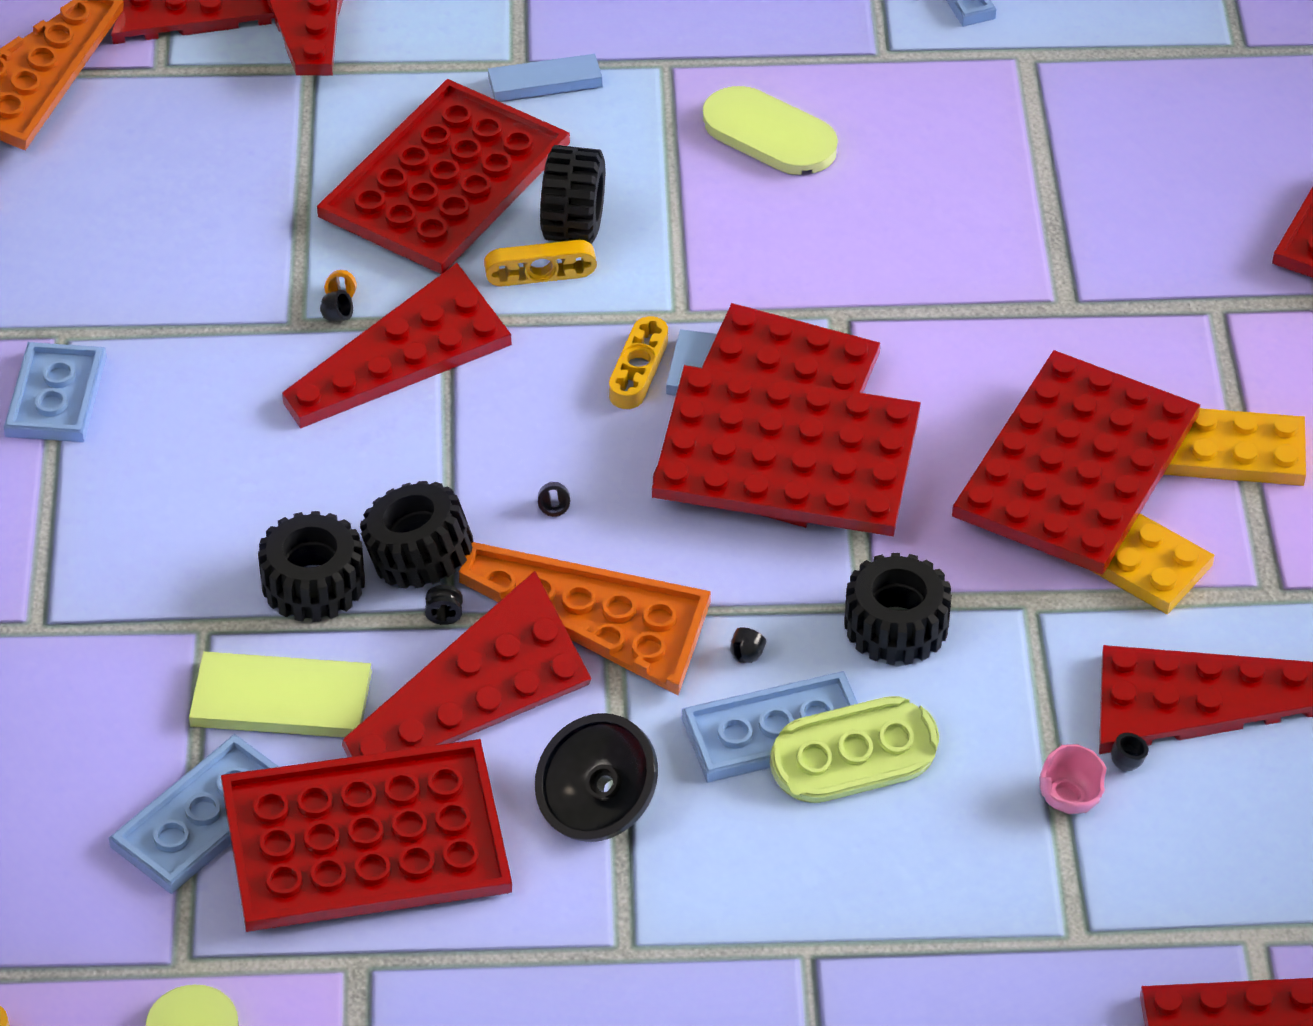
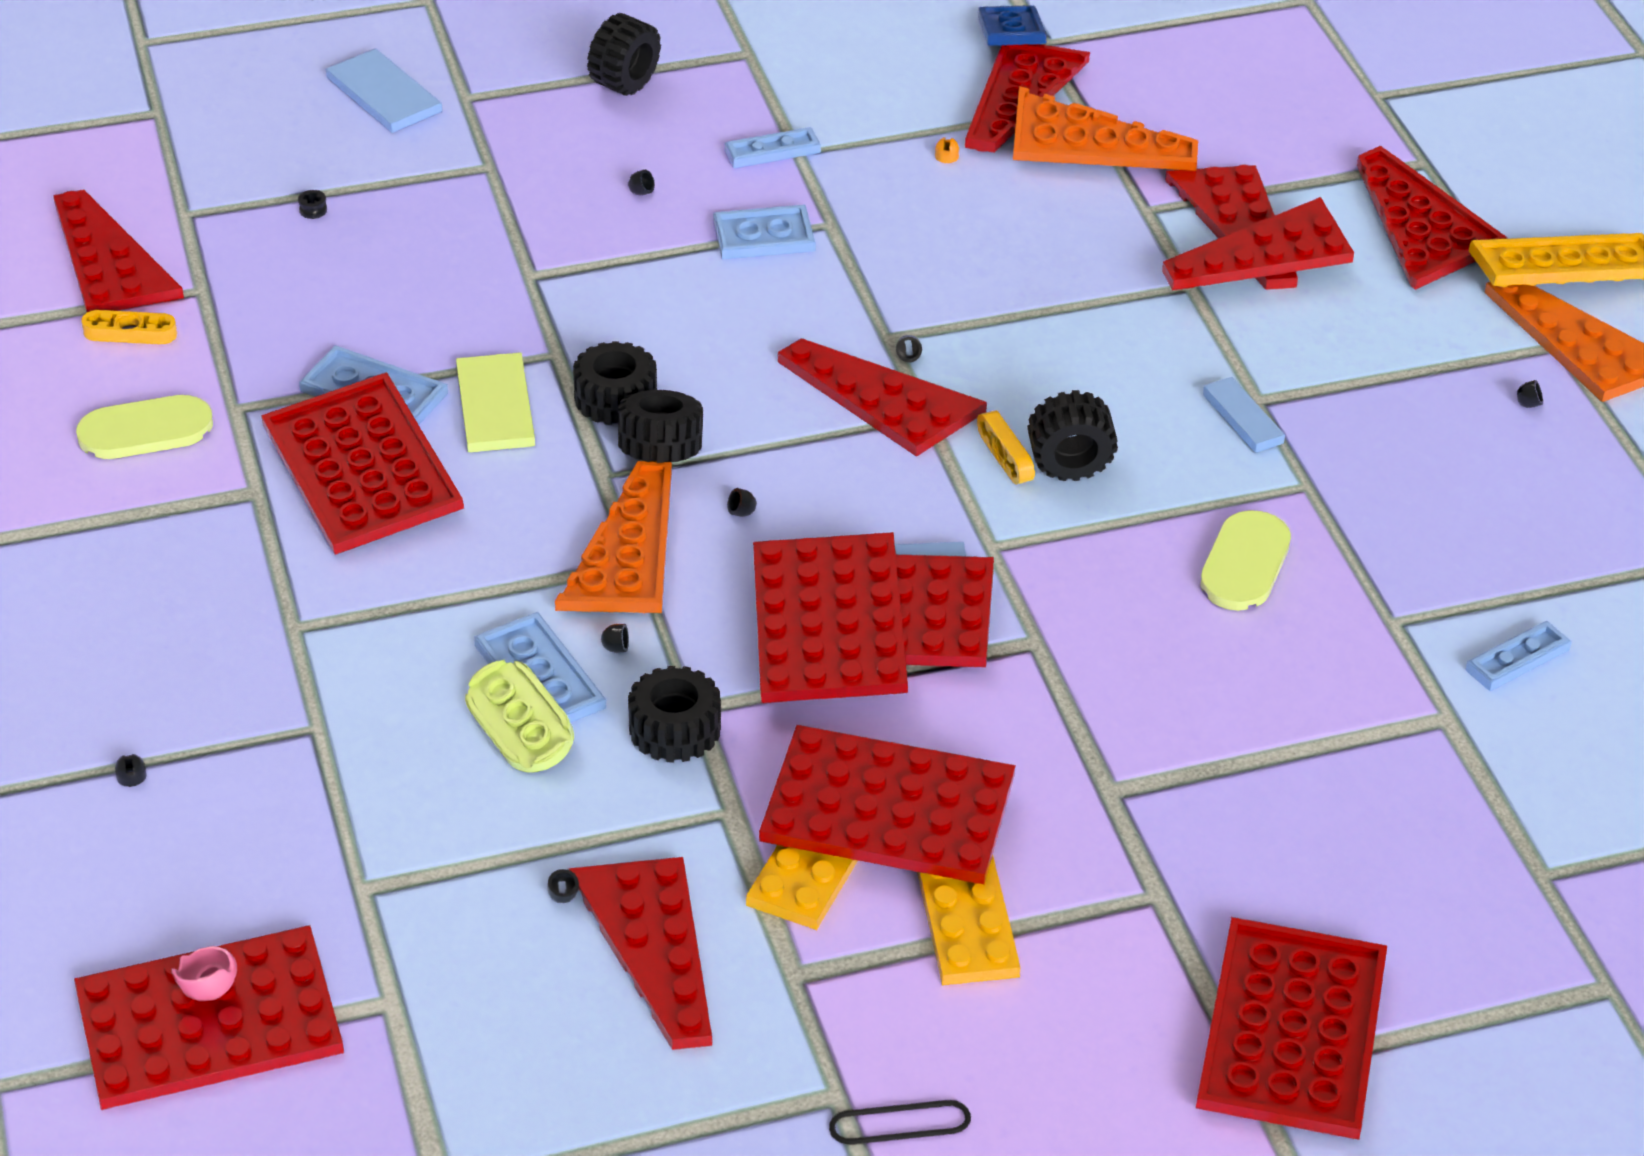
camera: 75 degrees right, 5 degrees down
red plate [317,79,570,274] -> none
light orange hinge [324,270,357,298] -> none
red wing [342,571,592,757] -> none
black bush [425,585,463,625] -> none
black dish [535,713,658,842] -> none
yellow beam [609,316,668,409] -> none
bright pink hair [1039,744,1107,814] -> none

